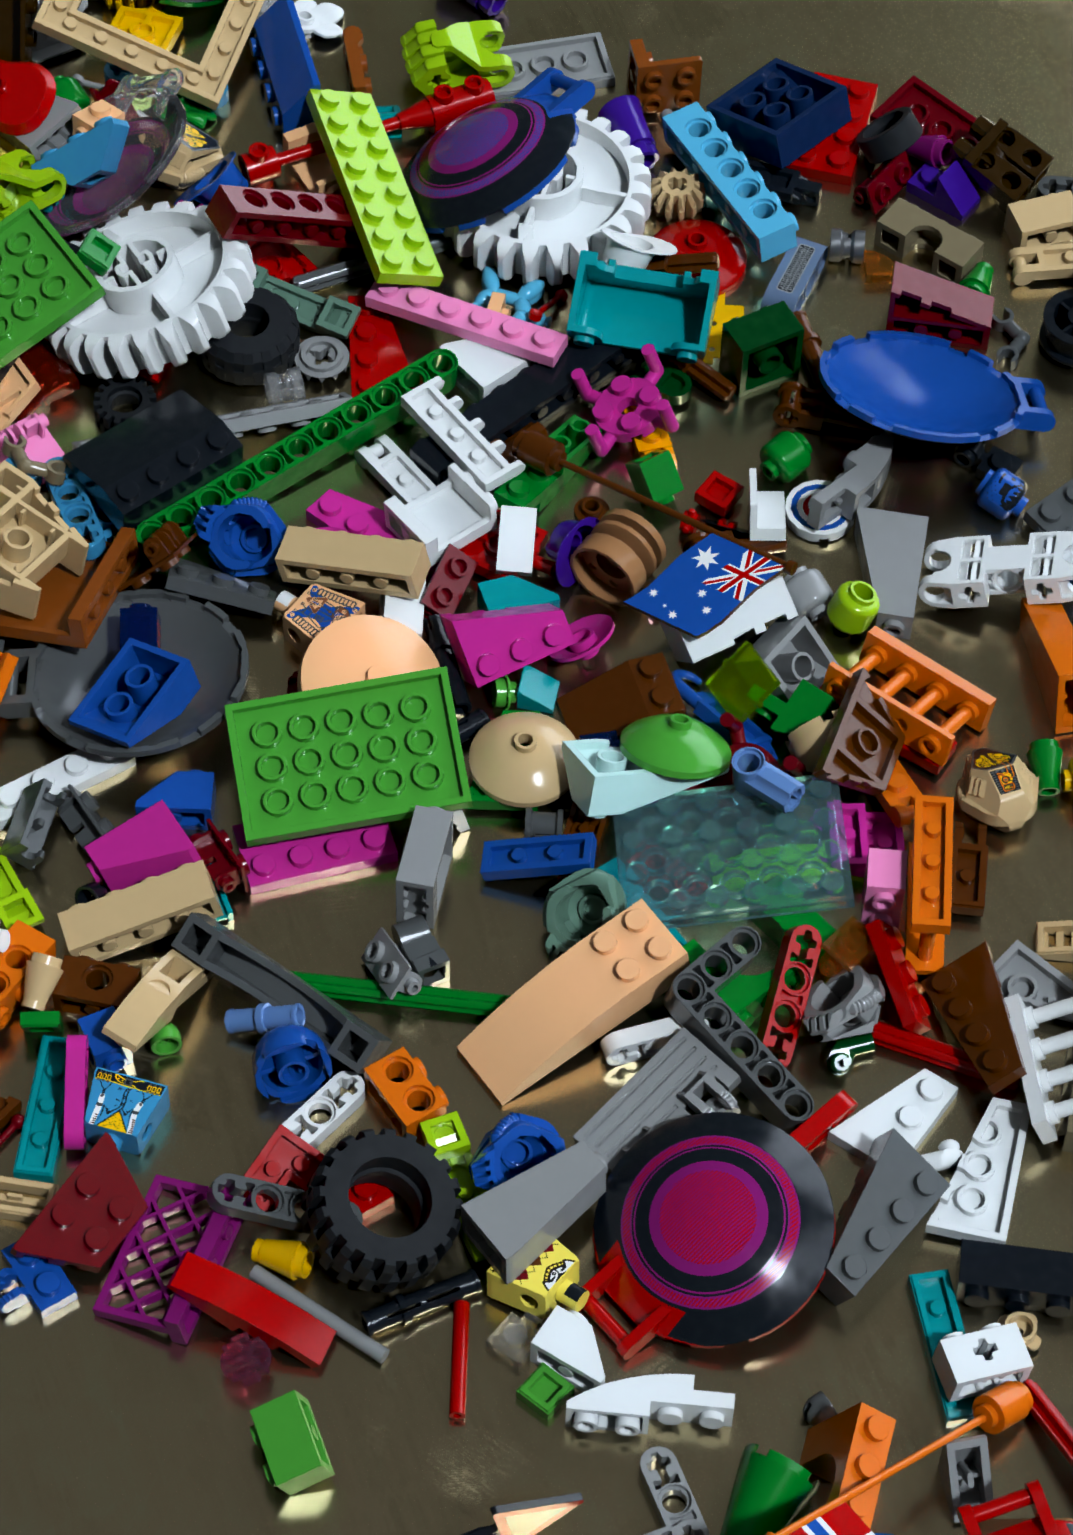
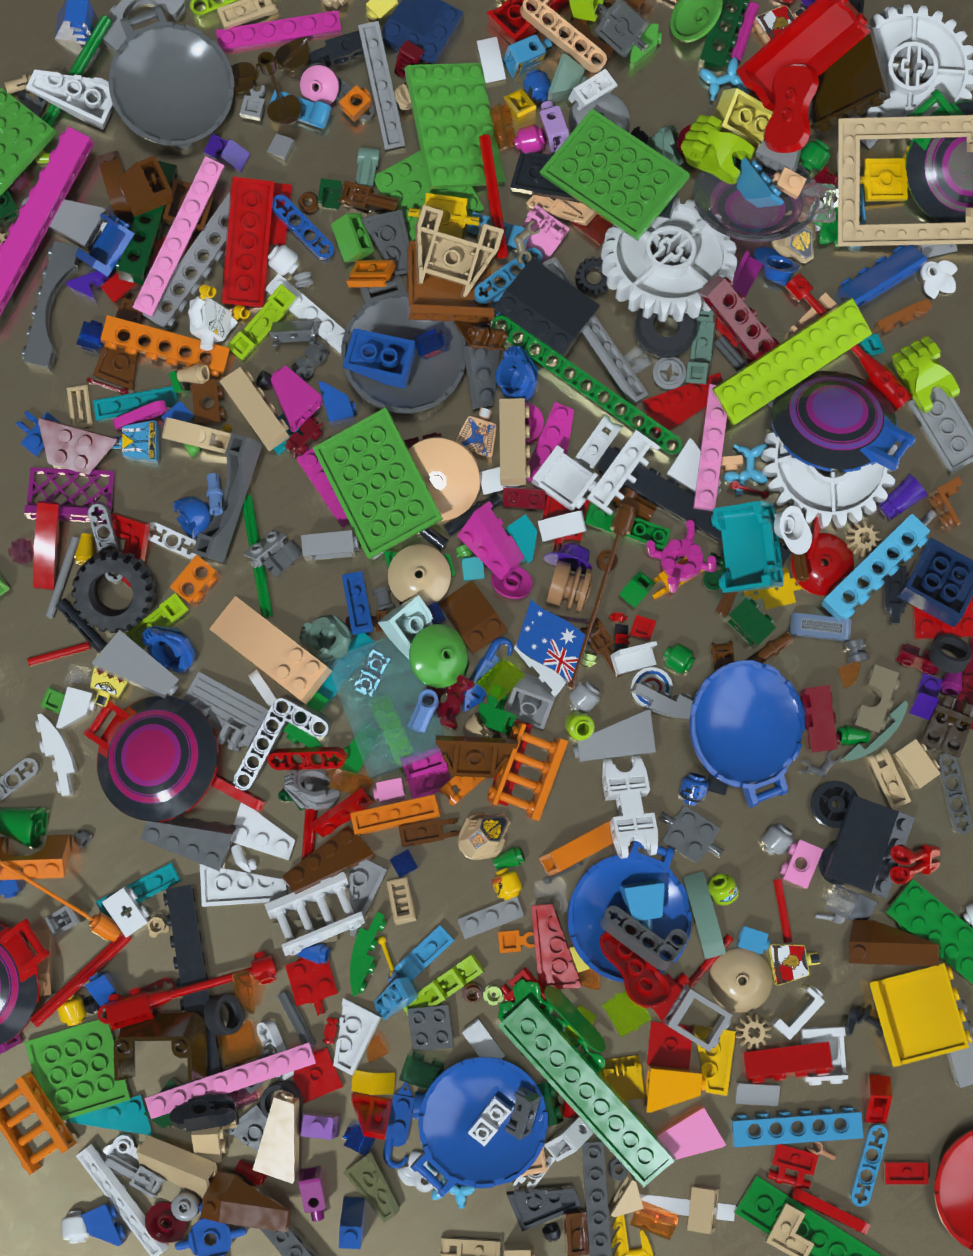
camera: 75 degrees right, 30 degrees up
green tile [76,227,121,276] -> none
none -> clear blue brick [389,849,419,878]
none -> sand green slope [841,700,908,762]

